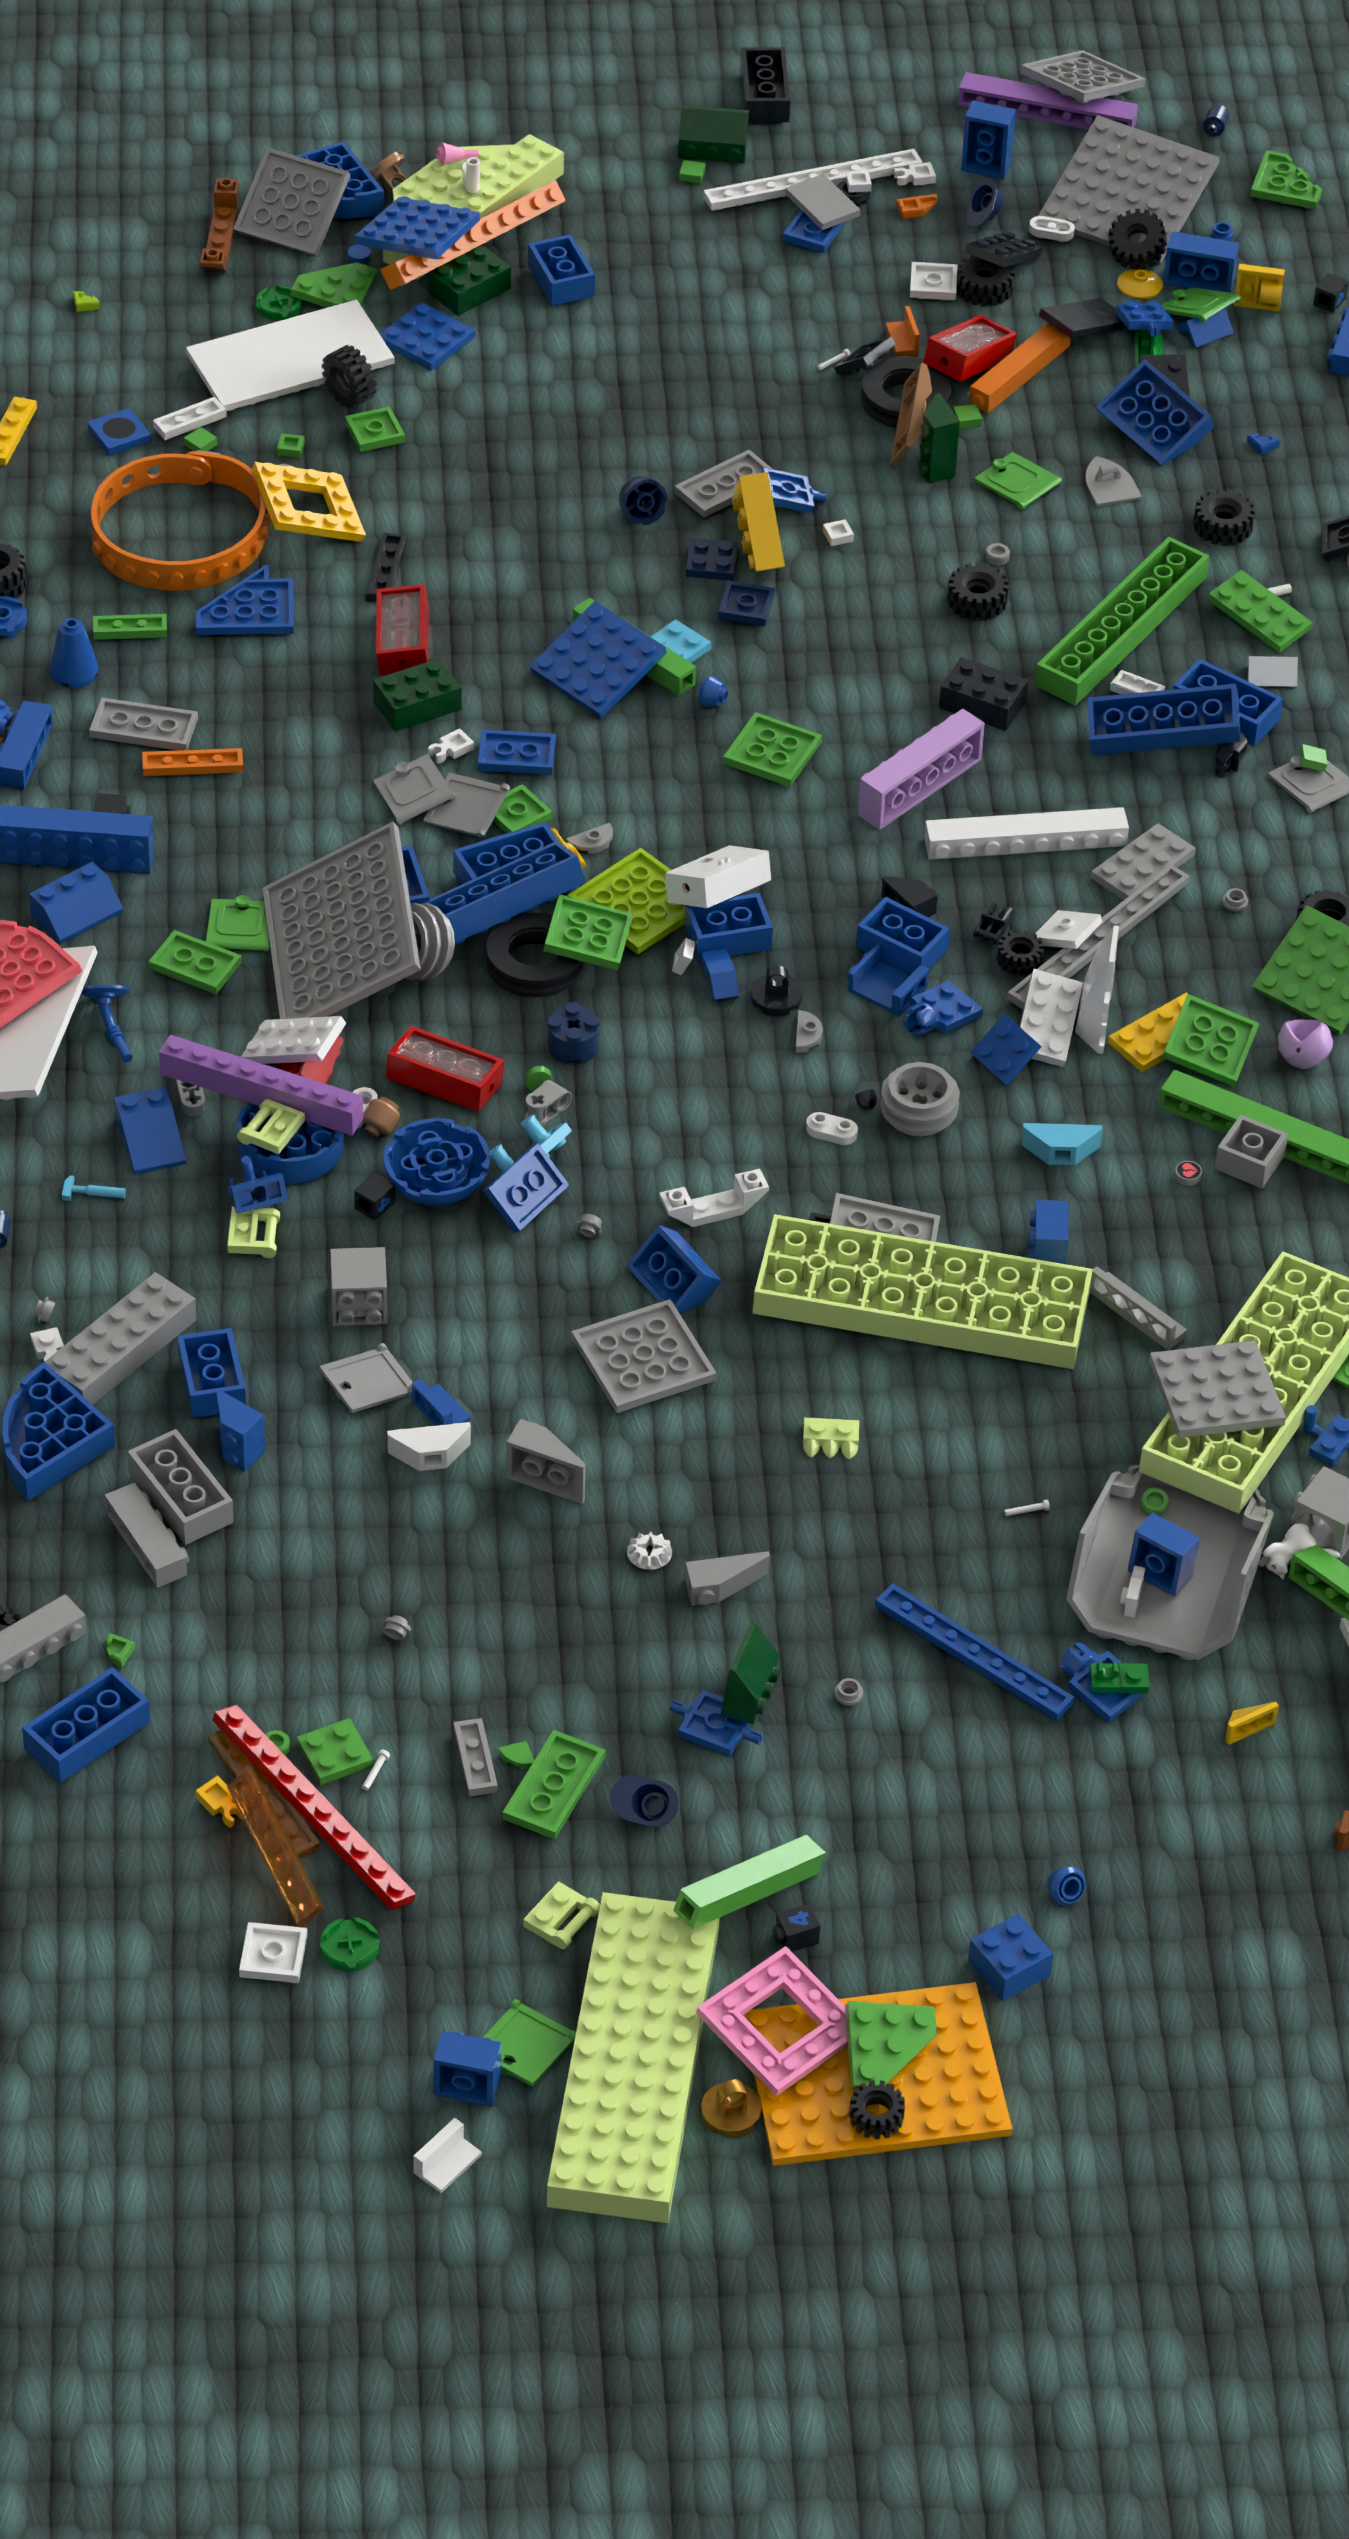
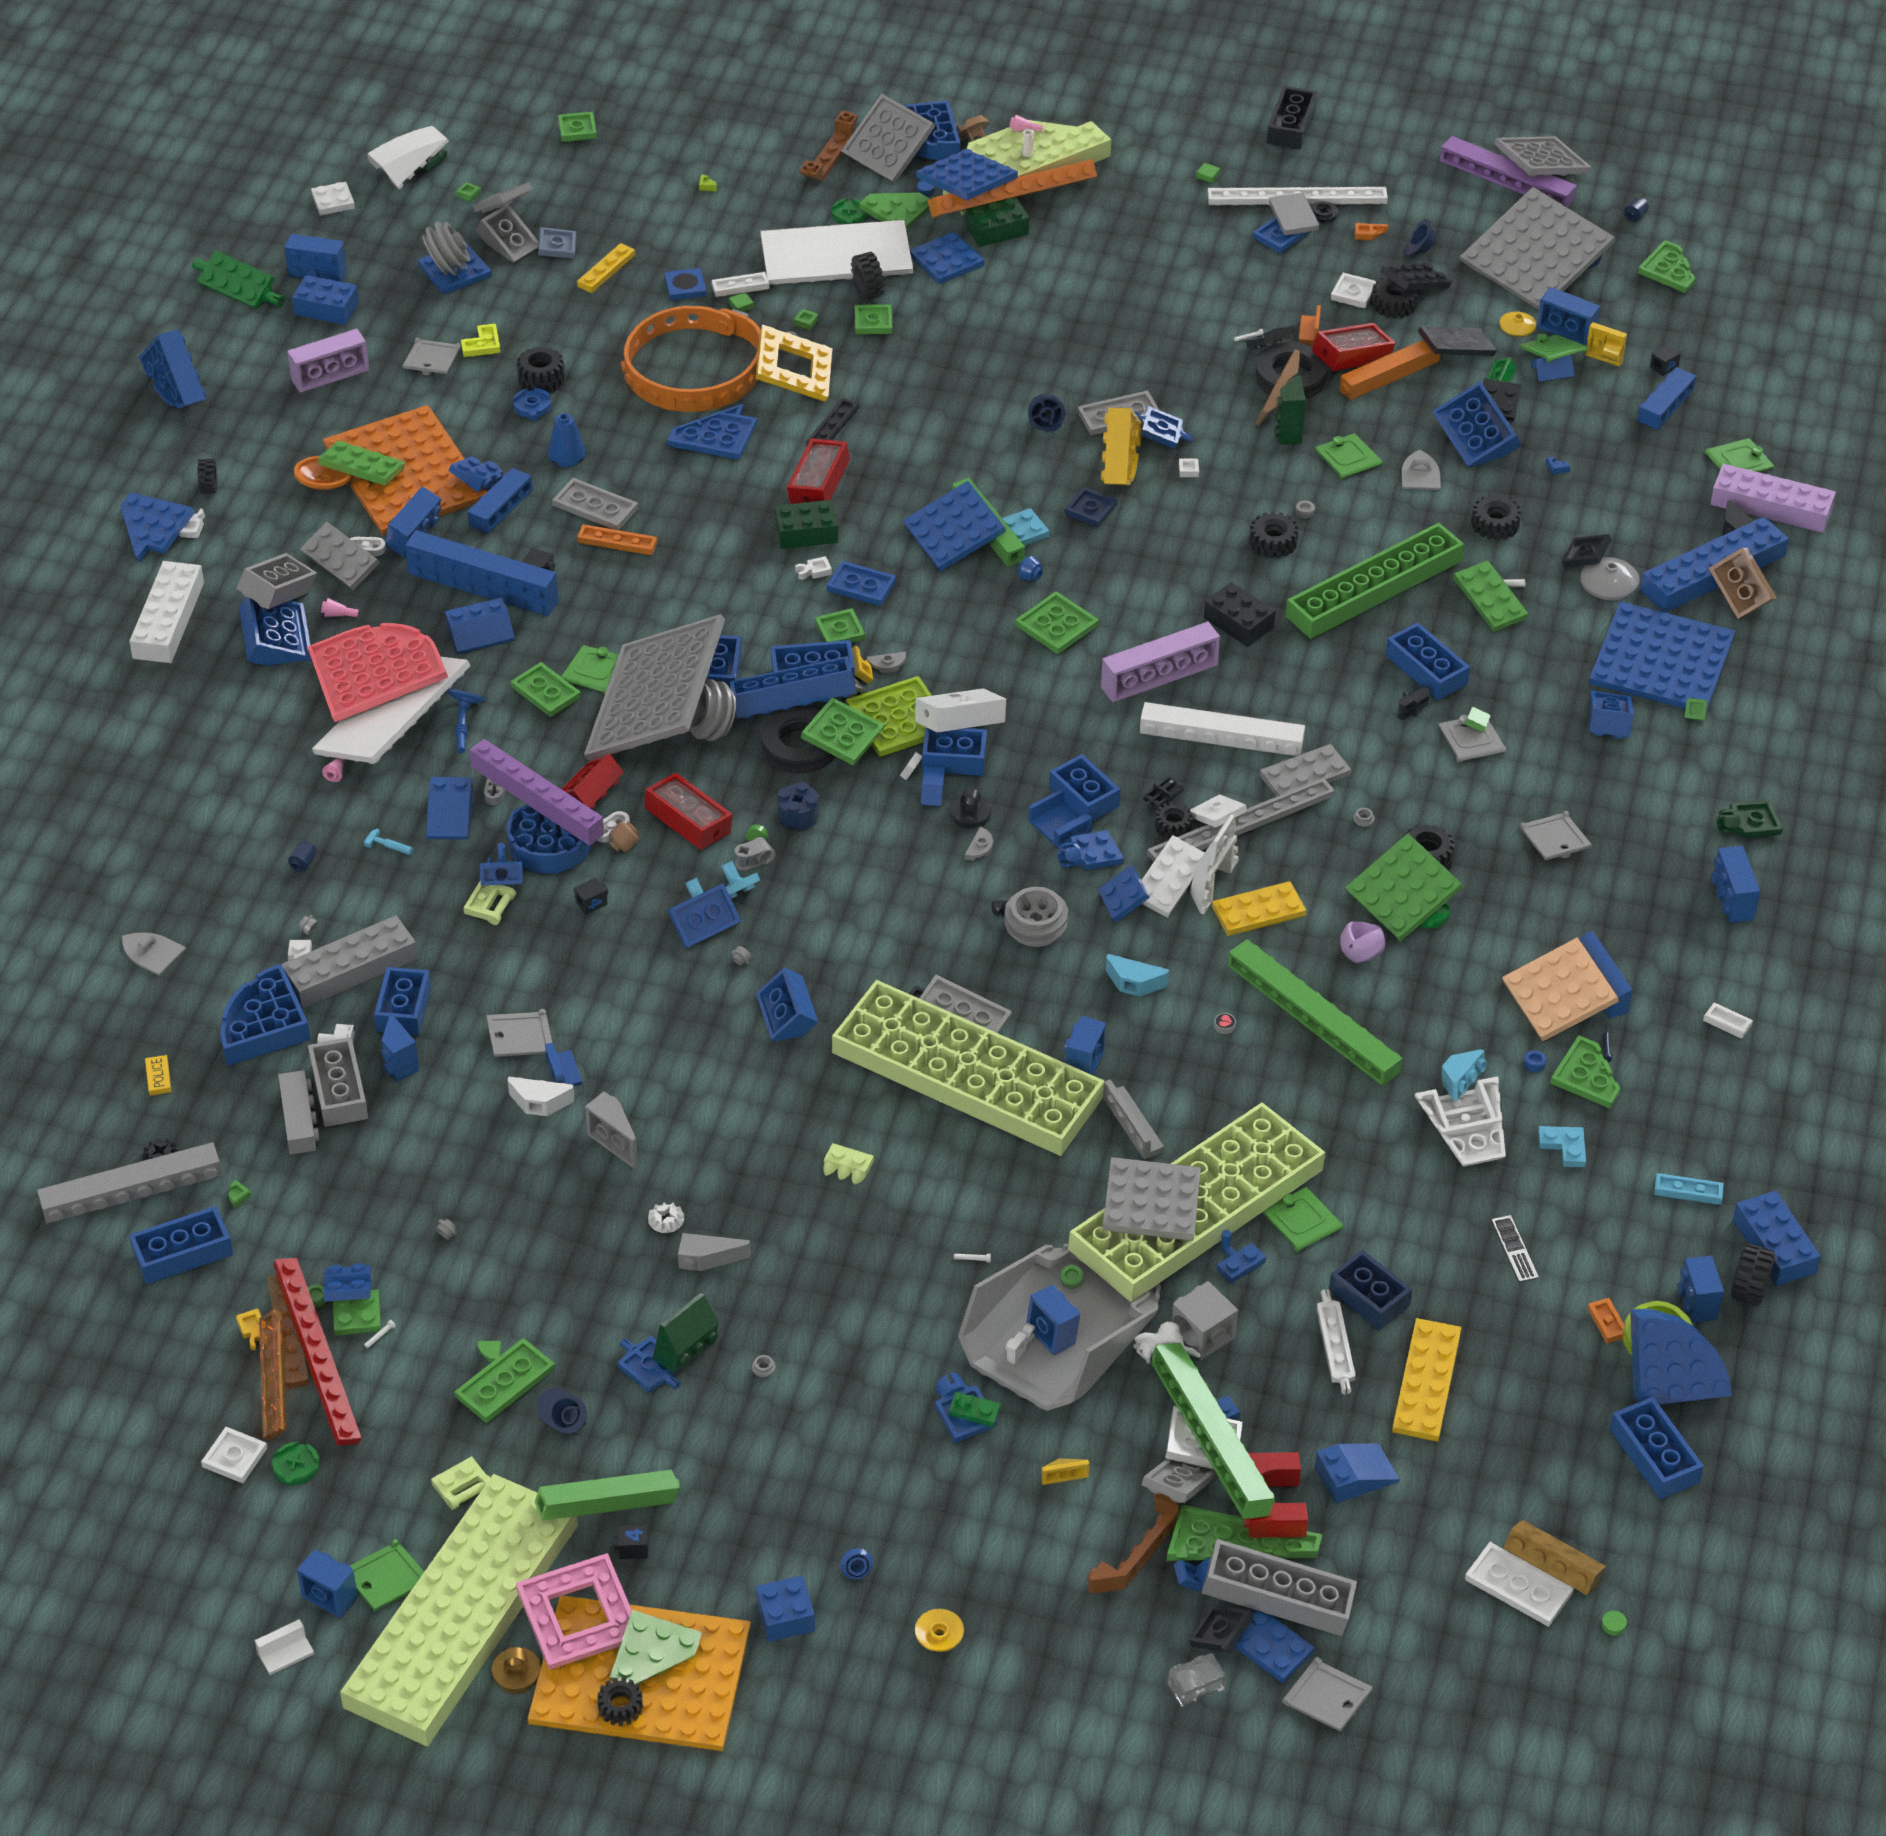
camera: 20 degrees right, 0 degrees up
bright green plate [93,614,167,640] -> none
yellowish green plate [237,1099,305,1154] -> none
white plate [241,1016,346,1064] -> none
light grey brick [331,1247,387,1326] -> none
light grey container [373,754,455,826] -> none
blue brick [383,1118,490,1206] -> none
light grey container [423,773,510,838] -> none
light grey plate [454,1718,498,1797] -> none
blue brick [528,234,595,306] -> none
light grey plate [571,1299,717,1413] -> none
white slope [659,1169,769,1227] -> none
dark green slope [678,105,749,163] -> none
dark blue plate [686,538,738,581] -> none
white plate [806,1112,858,1145] -> none
white tile [846,170,871,193] -> none
blue plate [875,1583,1074,1721] -> none
black slope [881,876,938,917] -> none
white plate [894,162,936,186] -> none
bright green tile [953,404,982,429] -> none
blue brick [961,100,1016,180] -> none
white plate [1029,216,1075,242] -> none
blue brick [1088,684,1241,755] -> none
black tyre [1108,209,1167,269] -> none
white plate [1110,670,1165,694] -> none
blue plate [1116,299,1173,337] -> none
bright green plate [1162,994,1260,1087] -> none
blue plate [1211,222,1233,241] -> none
light grey brick [1215,1114,1288,1188] -> none
white panel [1246,656,1298,687] -> none
none -> white piece [317,1024,355,1043]
none -> blue plate [323,1263,372,1302]
none -> yellow dish [915,1609,964,1652]

